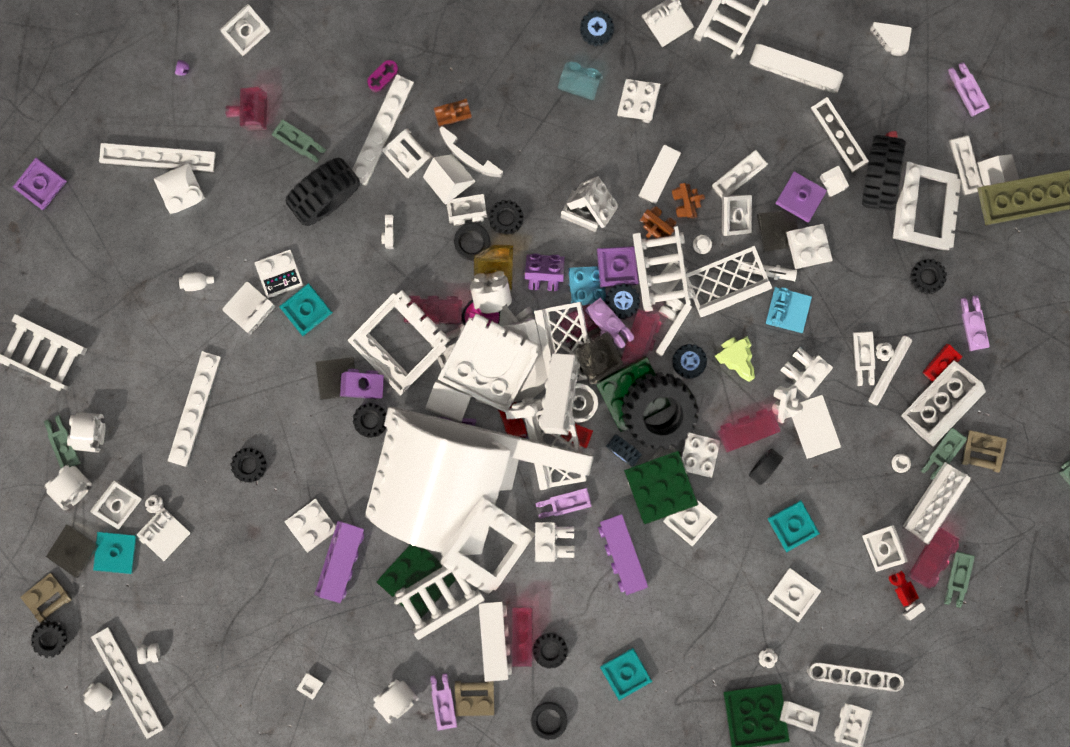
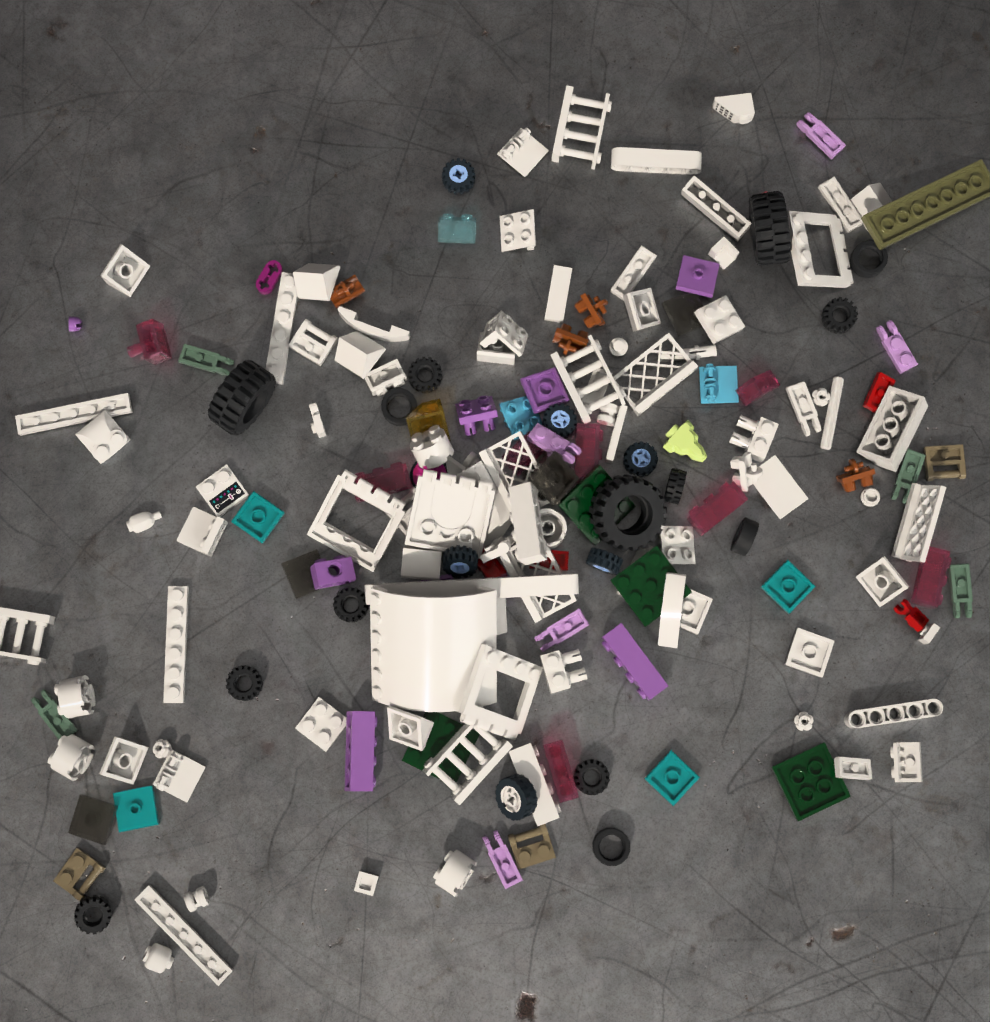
camera: 20 degrees left, 5 degrees down
none -> white slope [293,263,340,301]
none -> white slope [387,706,434,751]
none -> black wheel [443,545,478,578]
none -> black wheel [495,774,538,821]
none -> white slope [658,572,686,648]
none -> black tyre [664,468,687,504]
none -> clear pink arch [735,370,780,406]
none -> dark orange hips [836,458,876,492]
none -> black tyre [850,240,888,278]

